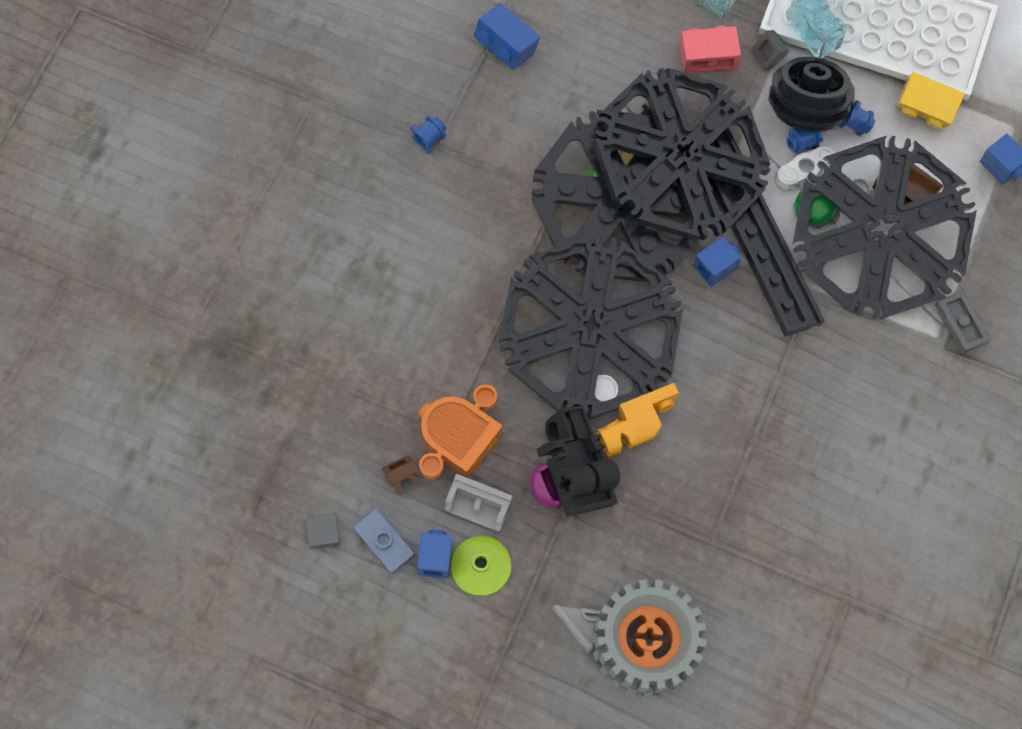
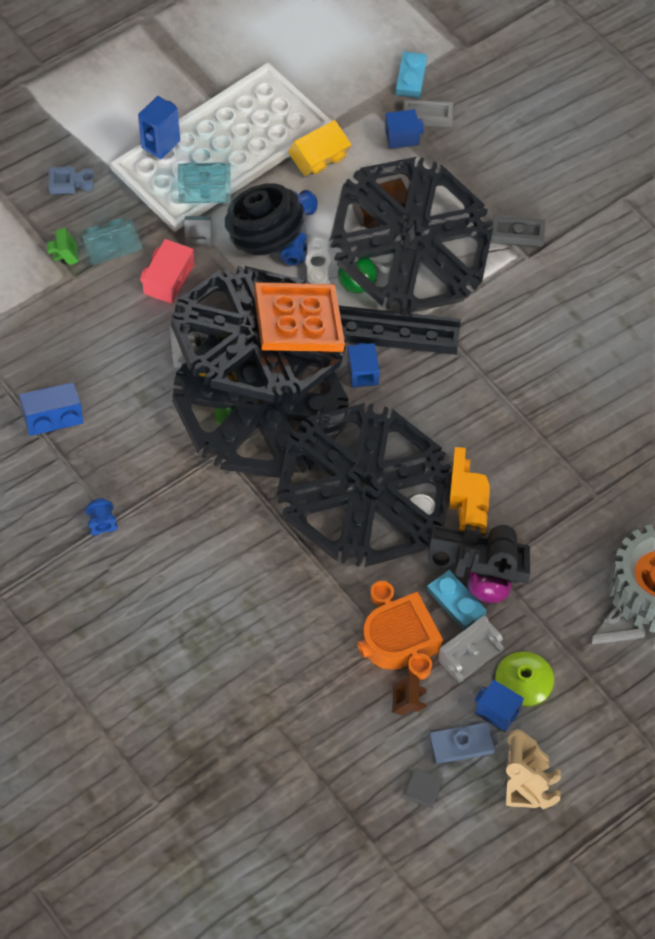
camera: 60 degrees left, 10 degrees down
none -> orange plate [254,282,345,352]
none -> medium azure plate [427,570,487,631]
none -> tan piece [506,730,561,809]

